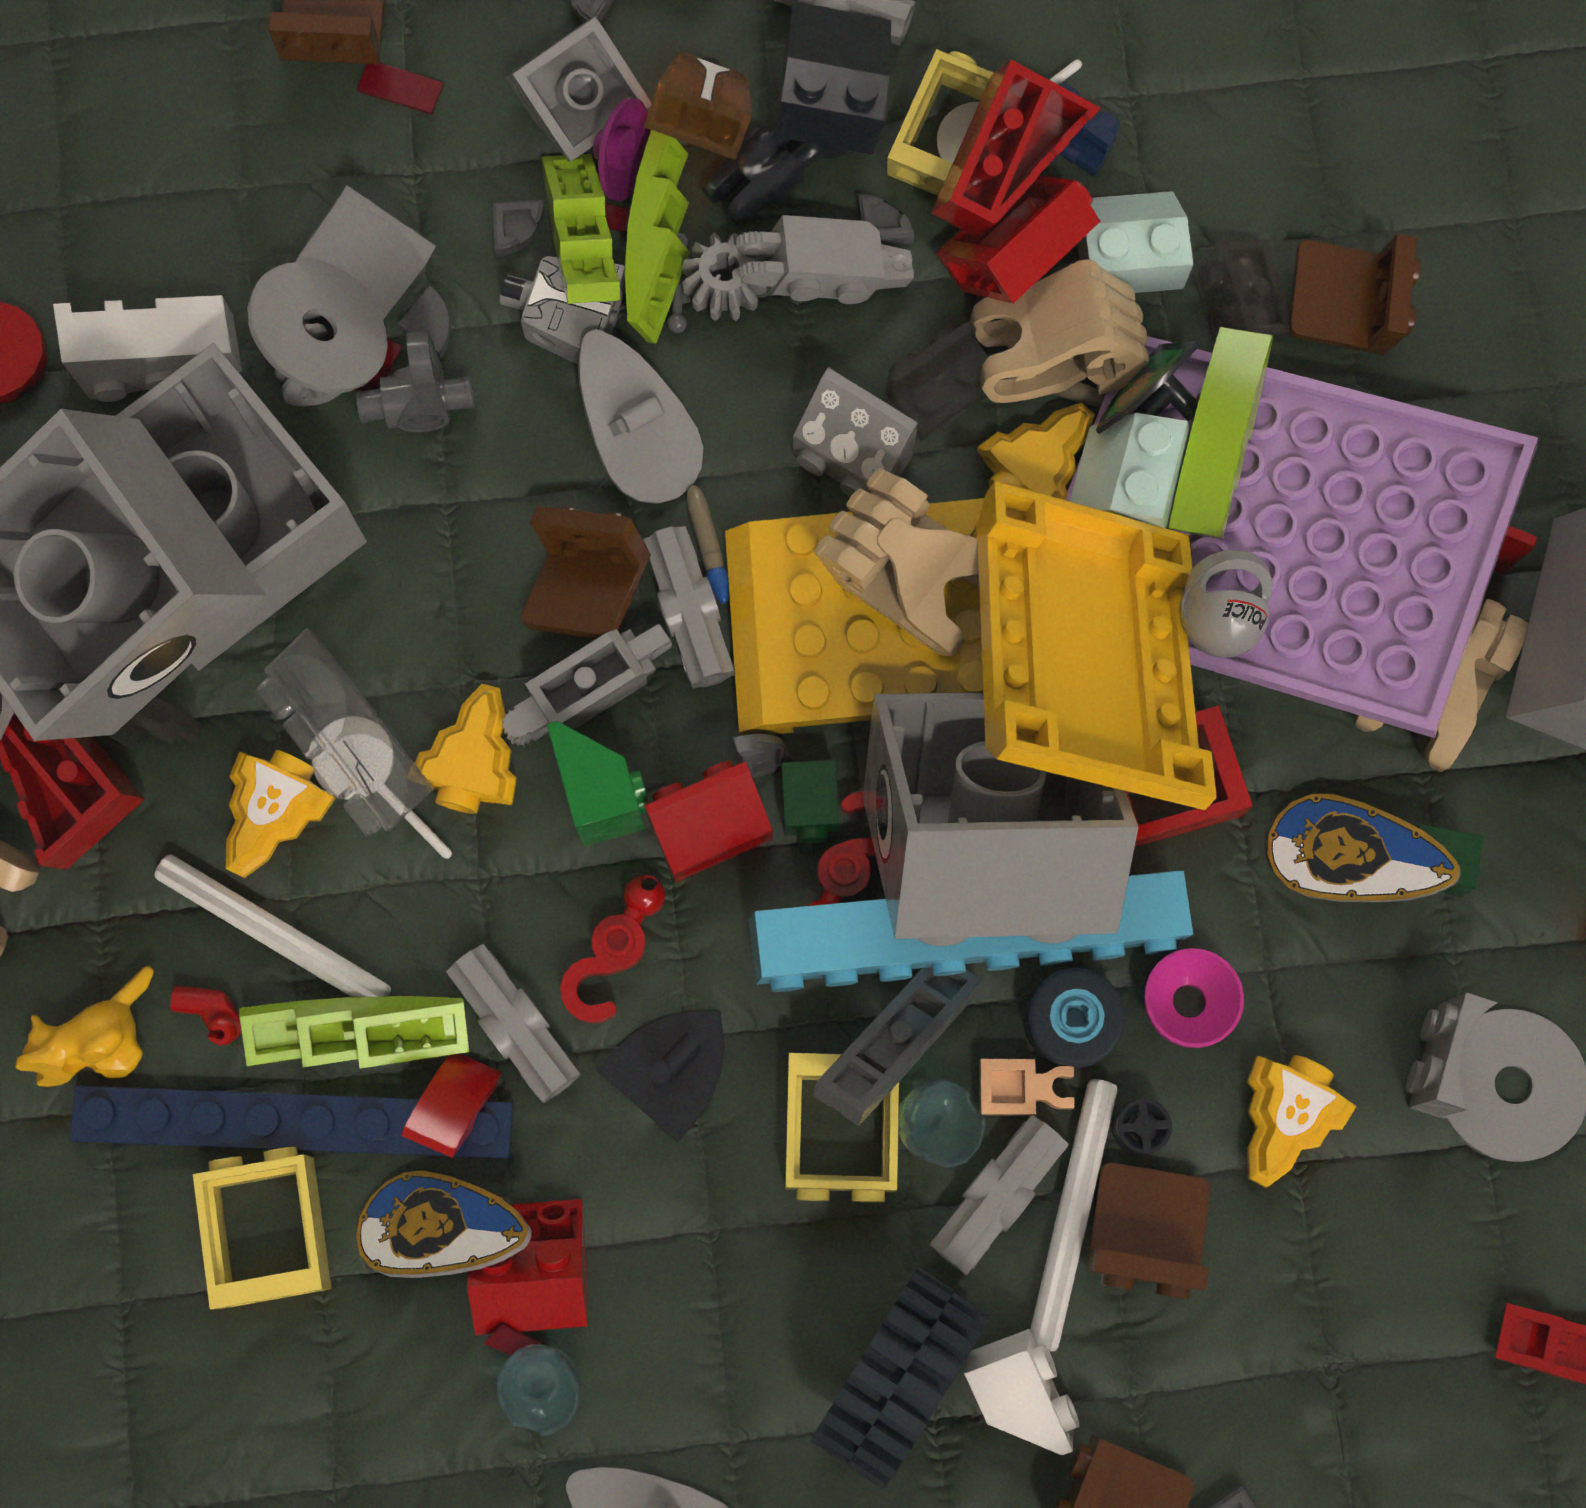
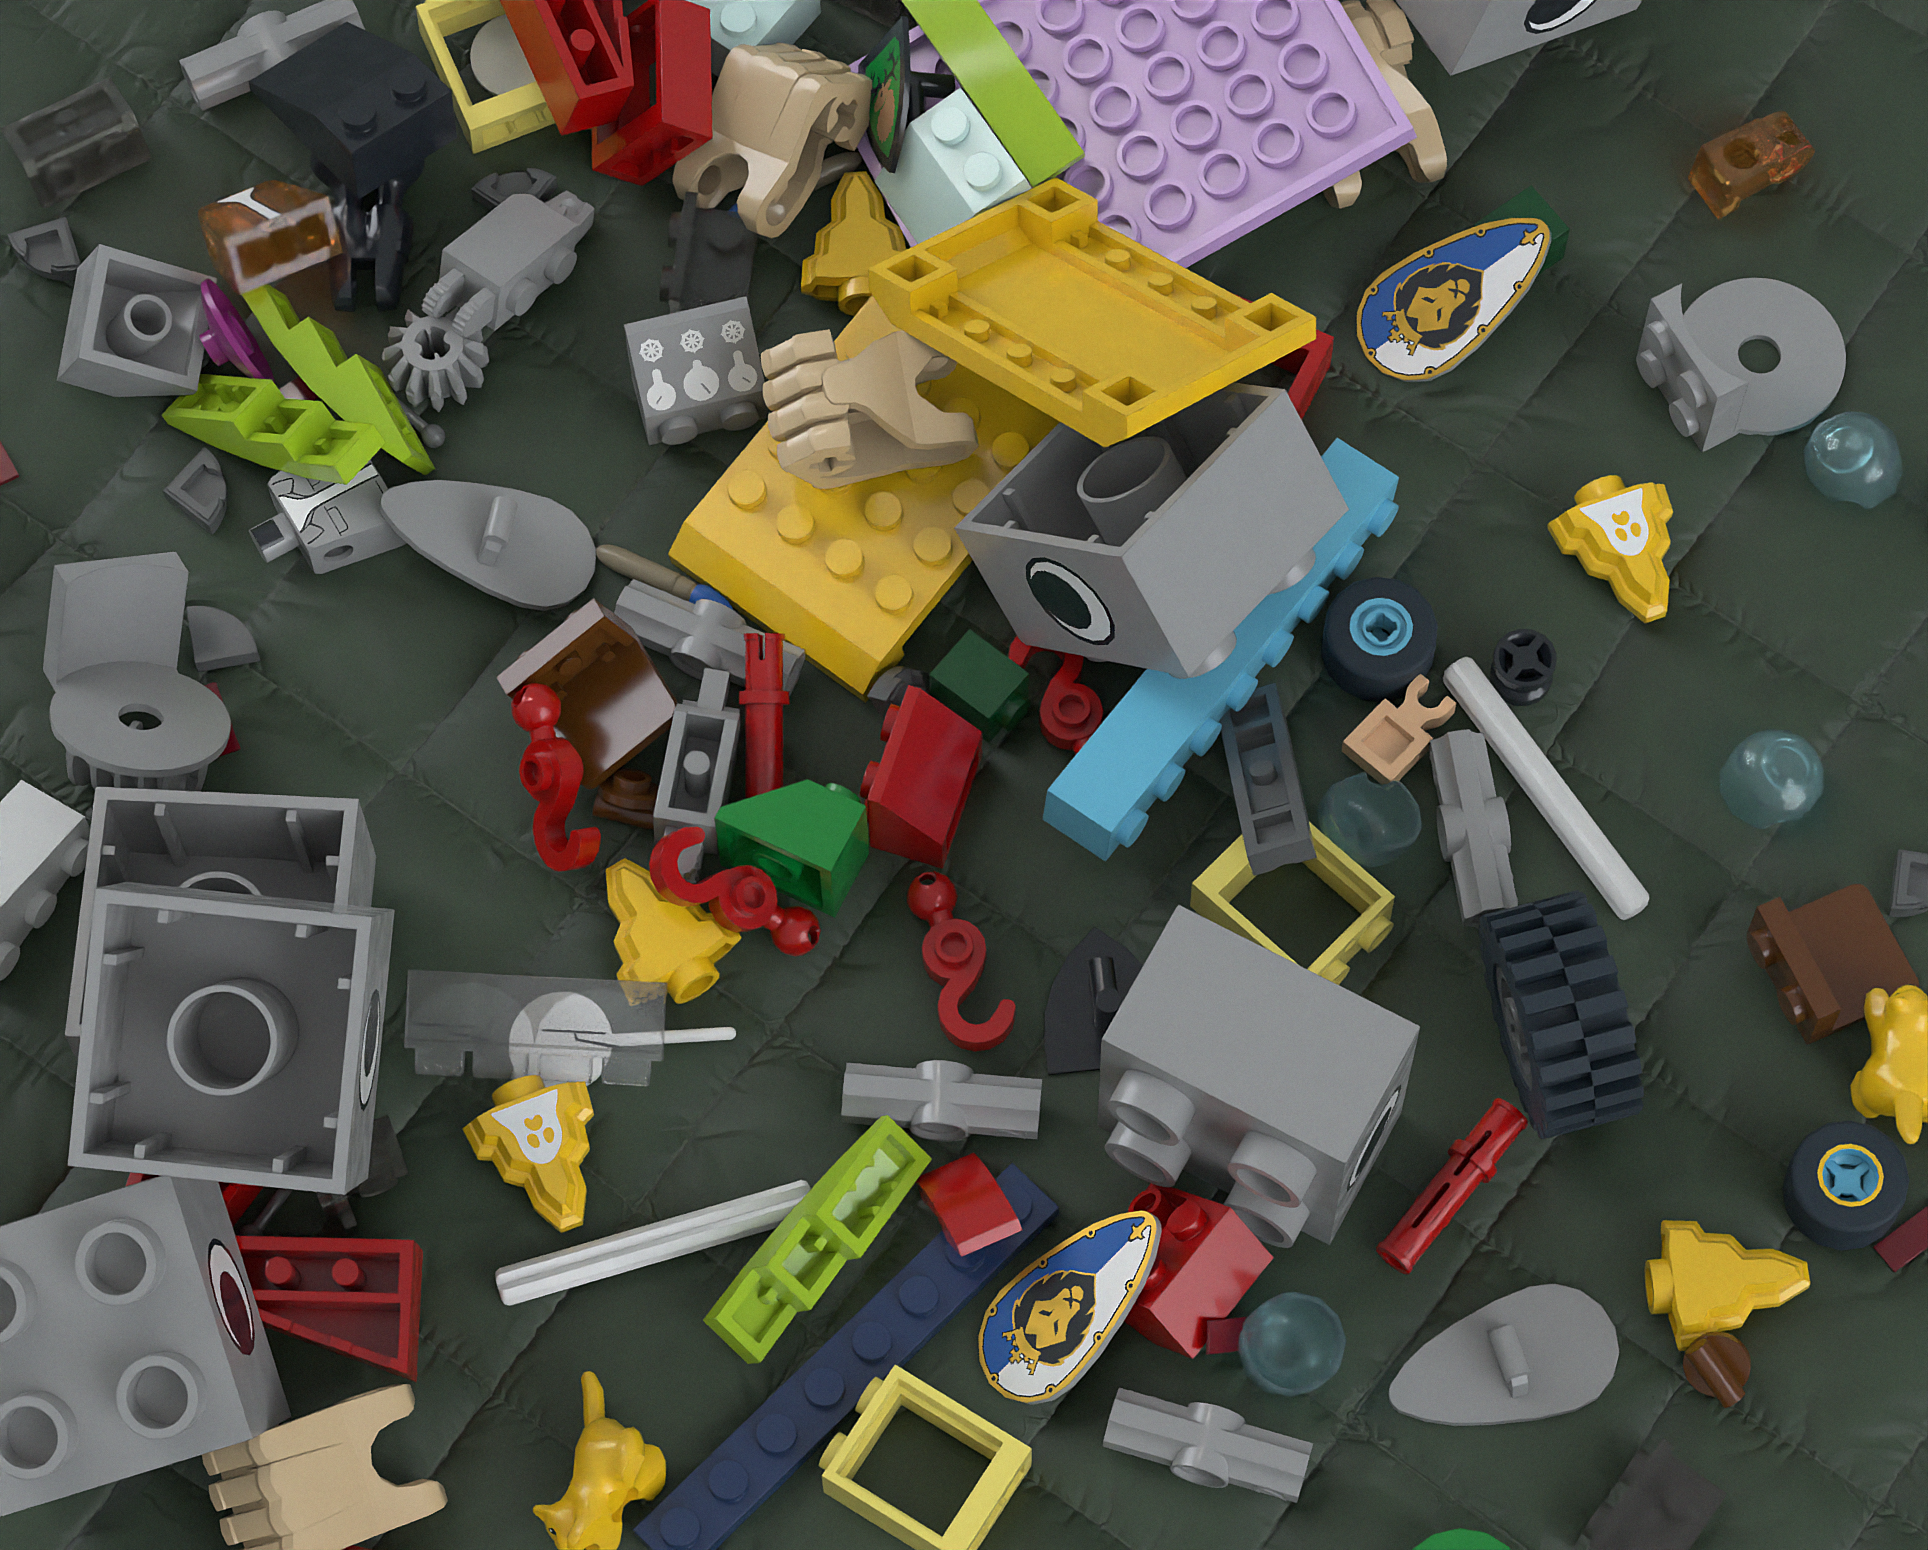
camera: 45 degrees left, 10 degrees down
red arm [170,985,241,1046] -> none
dark grey piece [356,330,475,432] -> none
white slope [964,1329,1079,1455] -> none
reddish brown bracket [1086,1163,1210,1300] -> none
dark pink piece [1143,948,1244,1048] -> none
light grey helmet [1180,550,1272,658] -> none
none -> red piece [511,683,601,871]
none -> reddish brown plate [592,768,659,831]
none -> red piece [649,827,821,956]
none -> red pin [739,633,789,799]
none -> light grey brick [1097,904,1420,1248]
none -> light grey piece [1103,1388,1313,1503]
none -> red pin [1376,1098,1529,1275]
none -> clear light blue hair [1720,729,1824,829]
none -> clear light blue hair [1803,411,1903,509]

